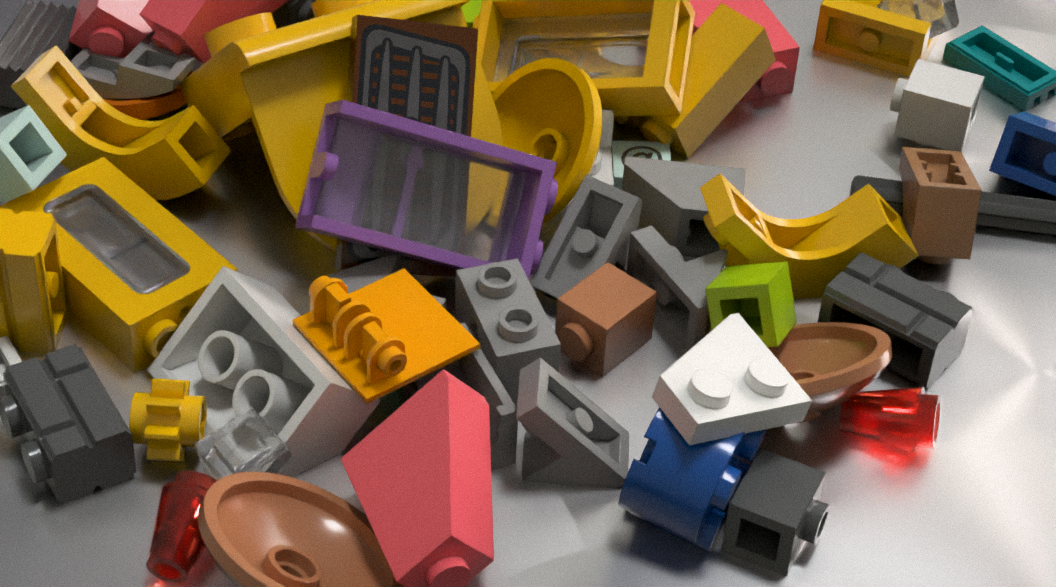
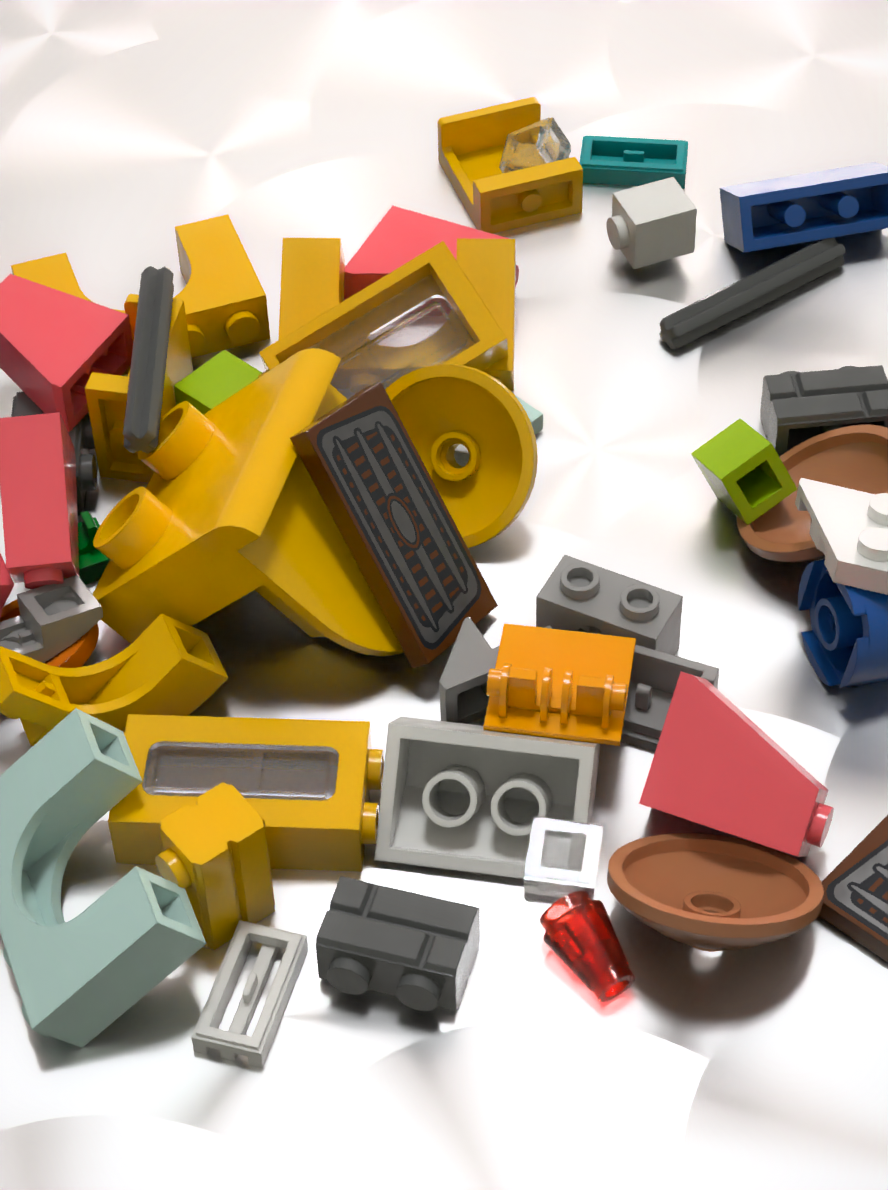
camera: 40 degrees left, 5 degrees up
yellow gear [129,378,207,462] -> none
clear door [295,100,558,280] -> none
light grey slope [516,357,629,488] -> none
light grey slope [529,175,643,301] -> none
nougat brick [555,262,657,377] -> none
light grey slope [622,156,745,257] -> none
light grey slope [626,225,728,351] -> none
yellow arch [700,173,919,299] -> none
medium nougat arch [899,147,982,264] -> none

